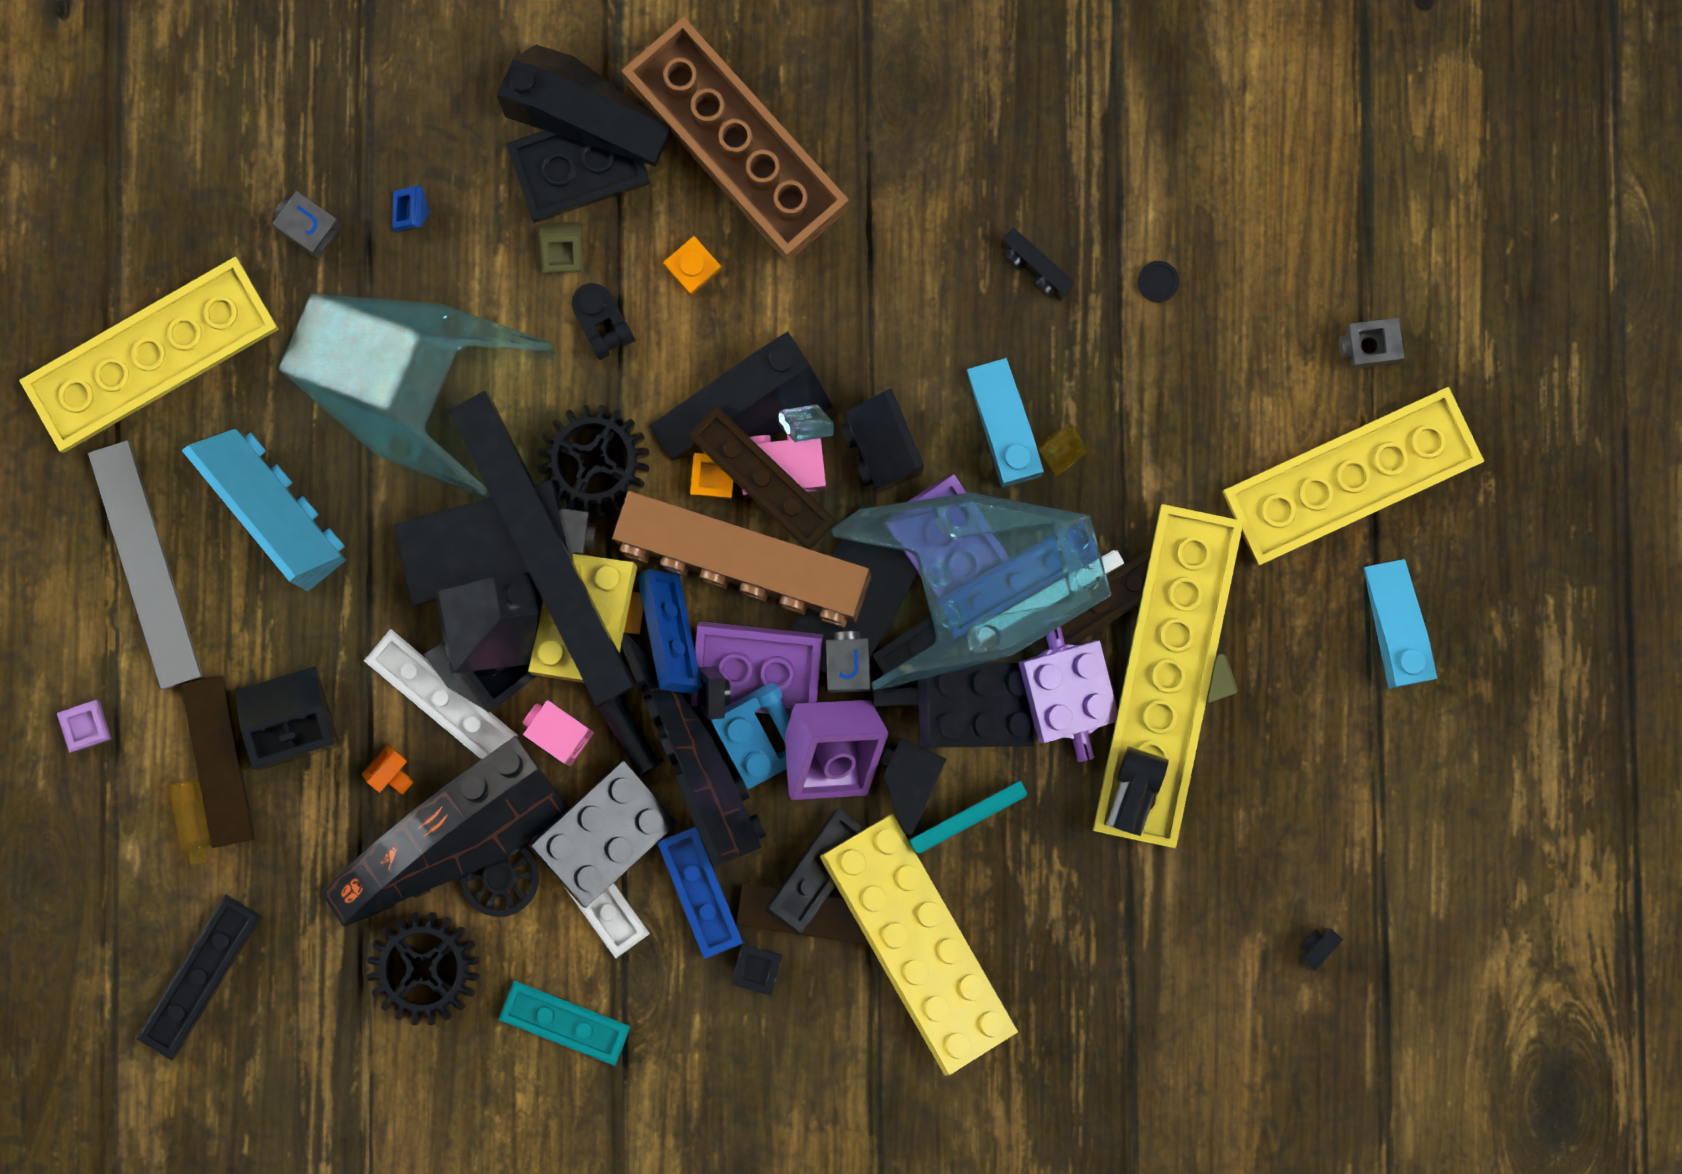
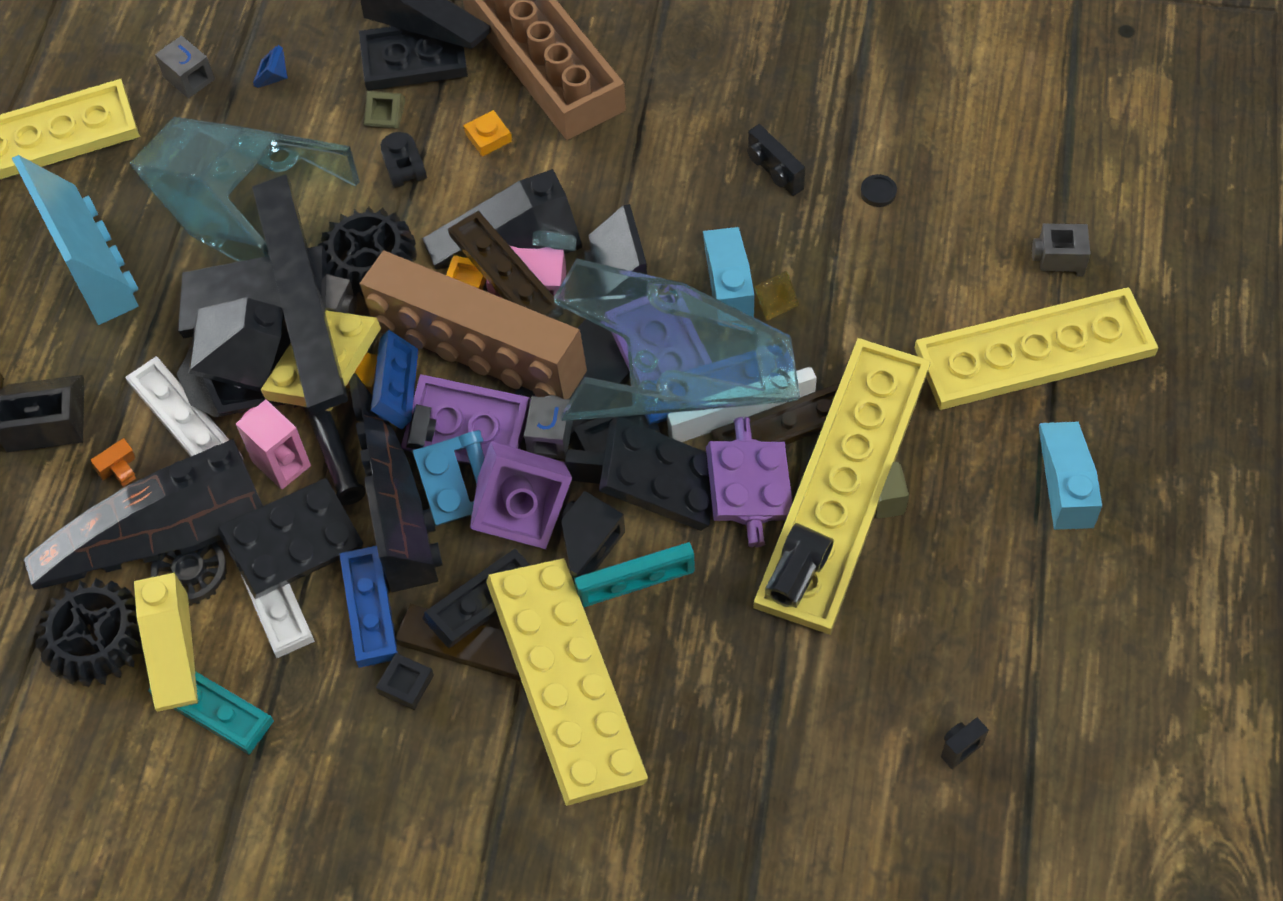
camera: 15 degrees right, 25 degrees down
none -> light yellow slope [134,573,198,712]

